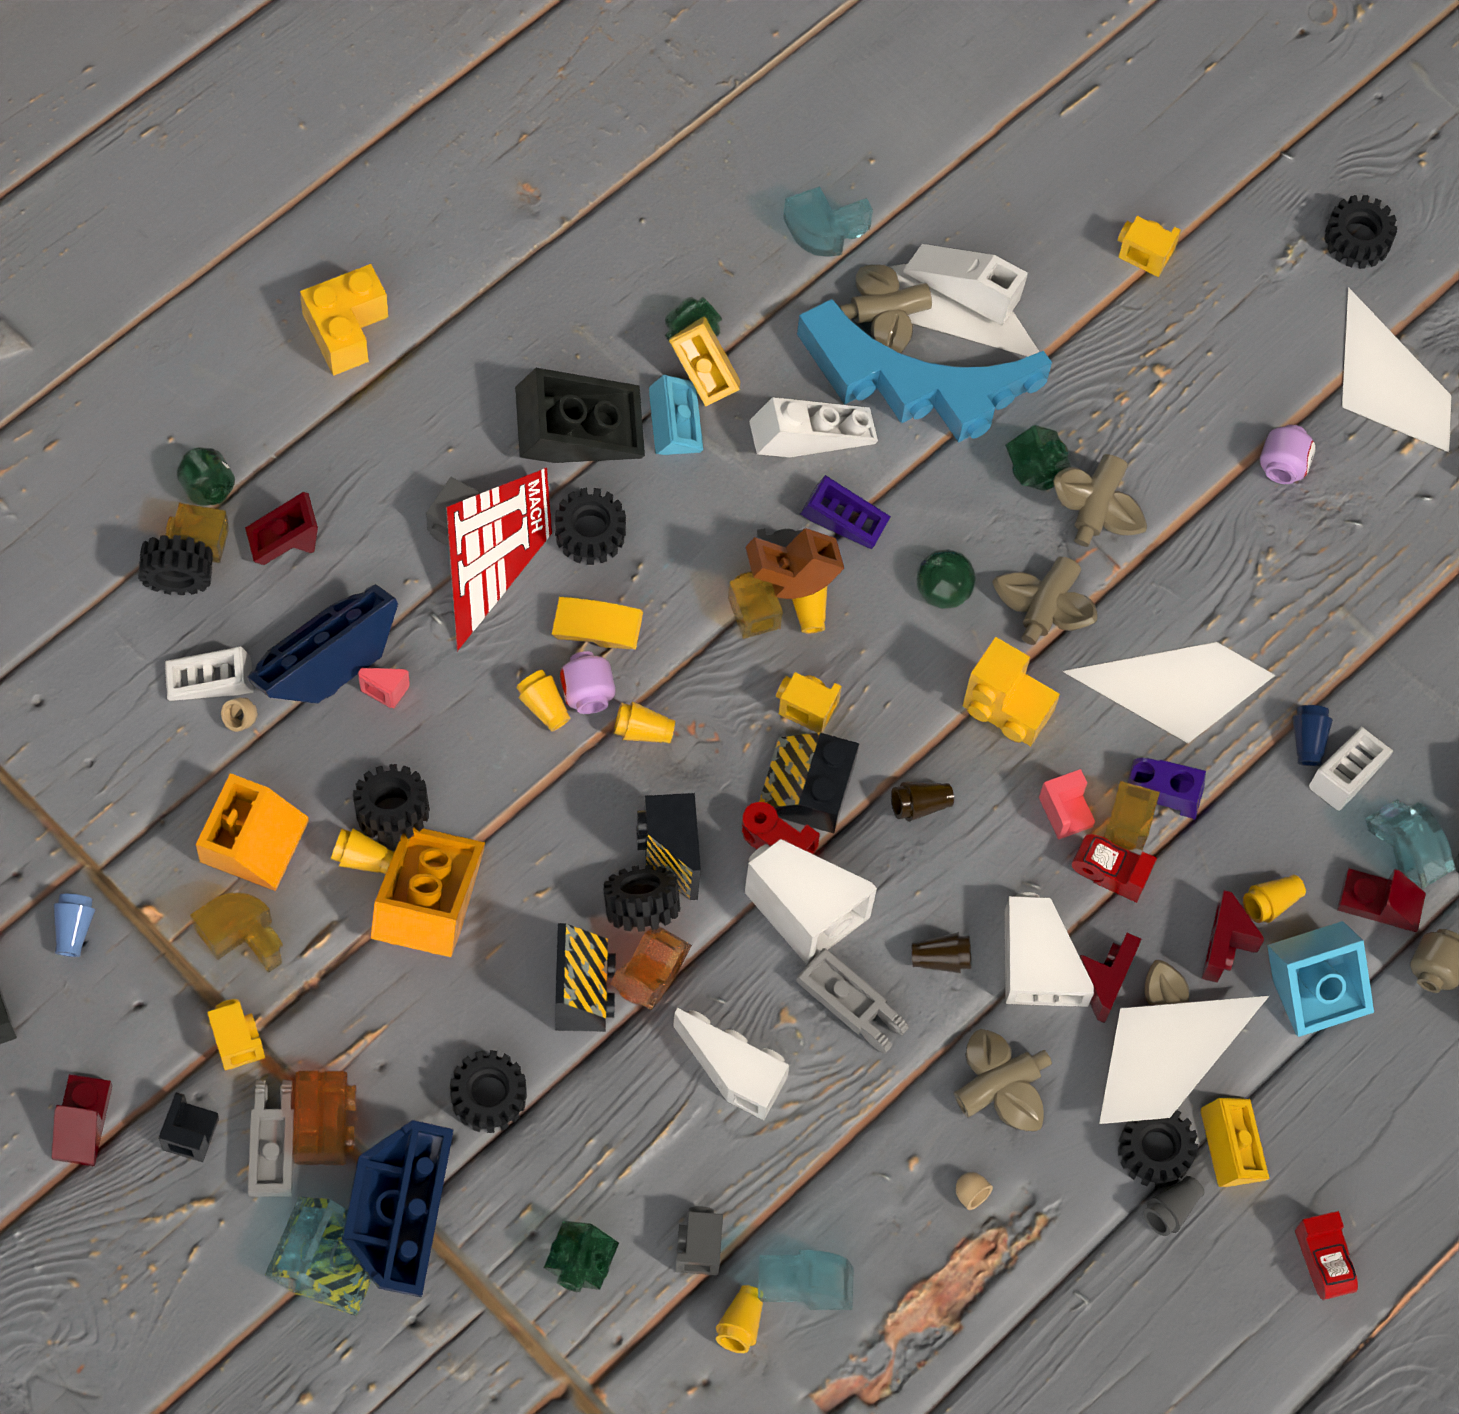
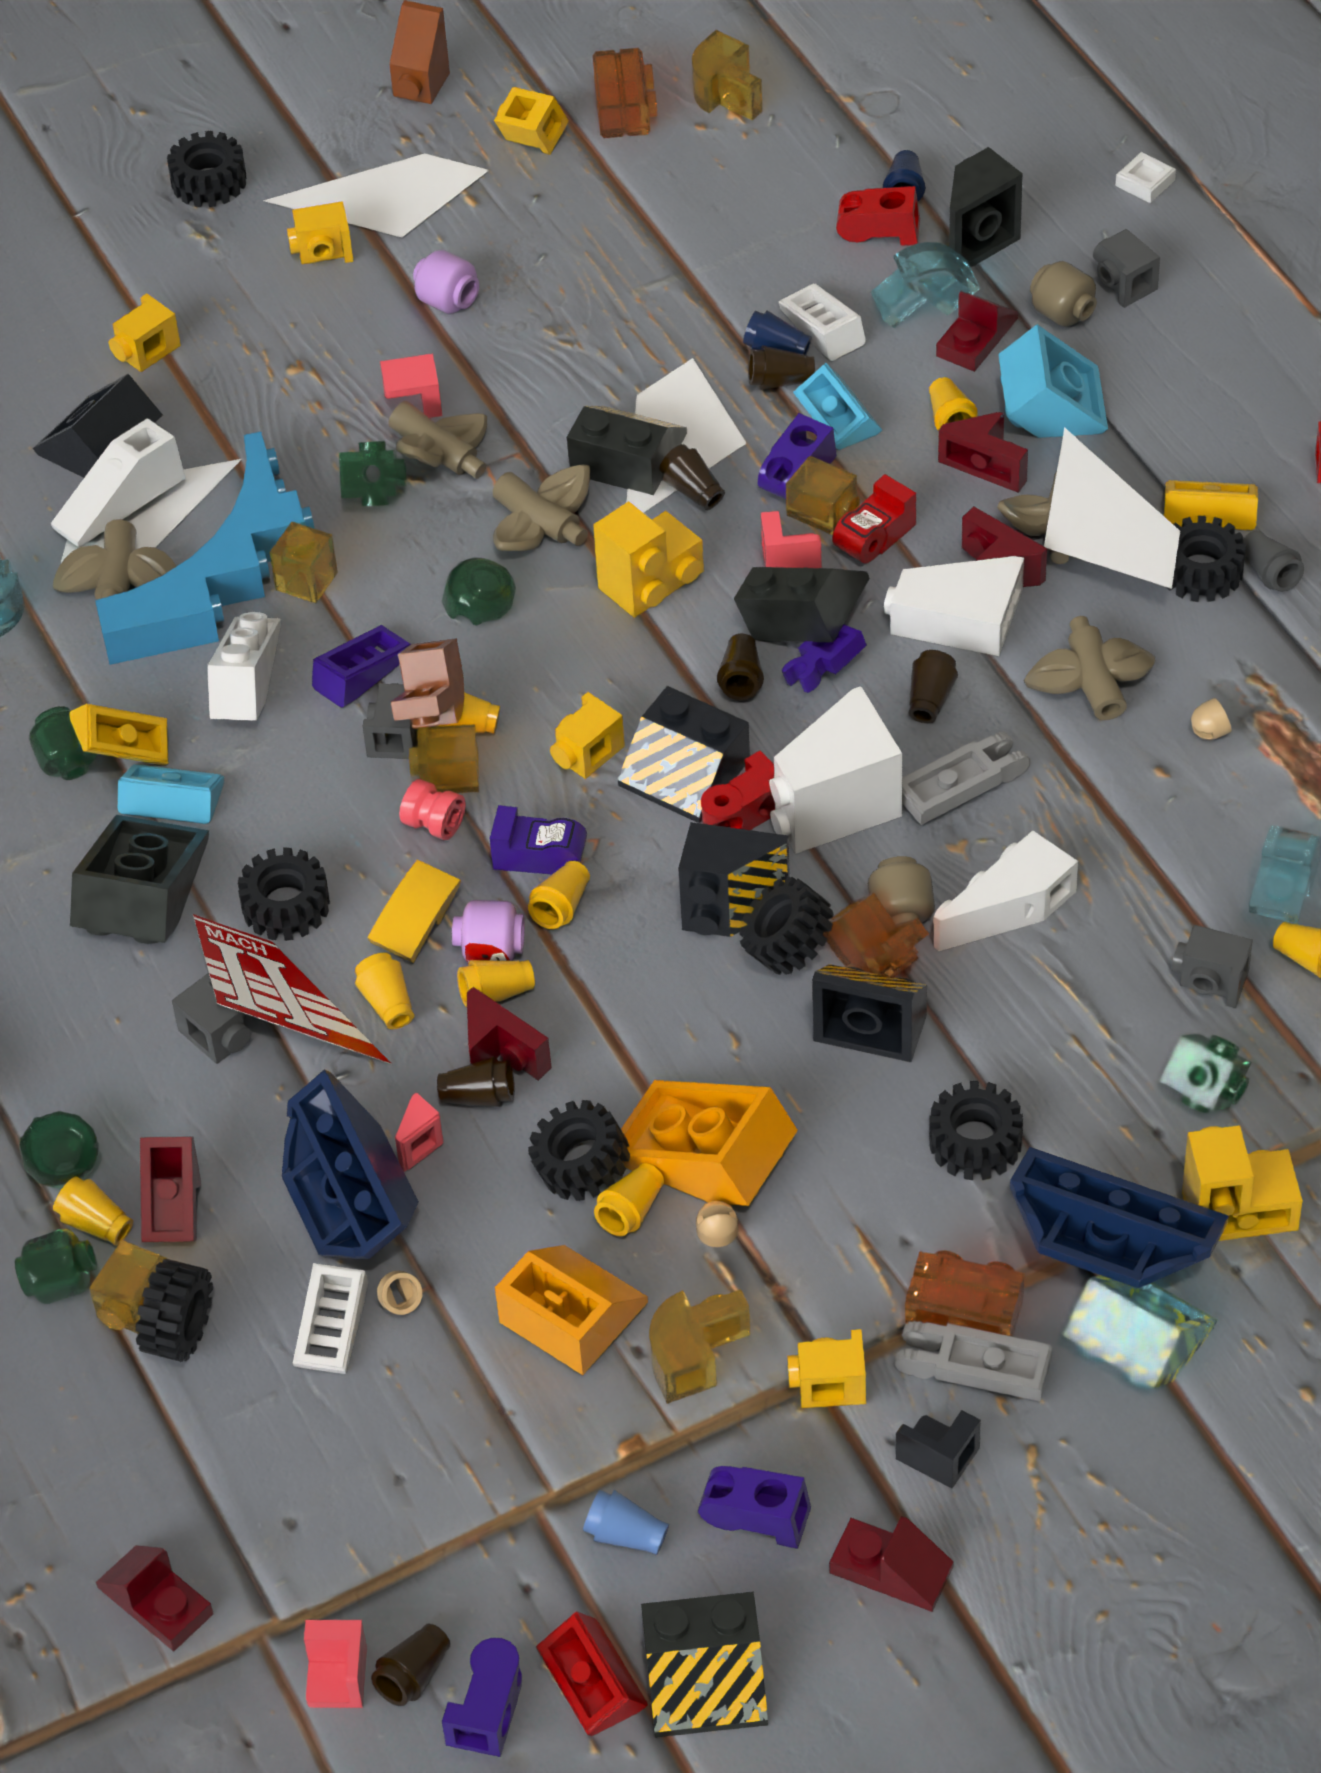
camera: 65 degrees left, 15 degrees down
none -> clear green hair [19,1111,99,1189]
none -> black slope [33,374,163,478]
none -> yellow cone [53,1176,134,1246]
none -> clear yellow brick [269,522,338,603]
none -> yellow brick [287,201,354,264]
none -> yellow cone [355,952,414,1030]
none -> coral panel [380,353,442,418]
none -> coral wheel [399,779,466,840]
none -> dark brown cone [437,1056,515,1107]
none -> dark red slope [467,987,552,1081]
none -> dark purple leg [489,805,587,875]
none -> pearl dark grey slope [566,406,687,495]
none -> dark brown cone [659,444,725,510]
none -> tan hinge [696,1201,738,1247]
none -> dark purple leg [698,1466,811,1549]
none -> pearl dark grey slope [734,567,870,642]
none -> dark brown cone [748,345,815,390]
none -> dark purple plate [782,624,867,693]
none -> medium azure slope [793,363,882,450]
none -> dark tan head [867,856,935,934]
none -> yellow brick [1182,1125,1303,1241]

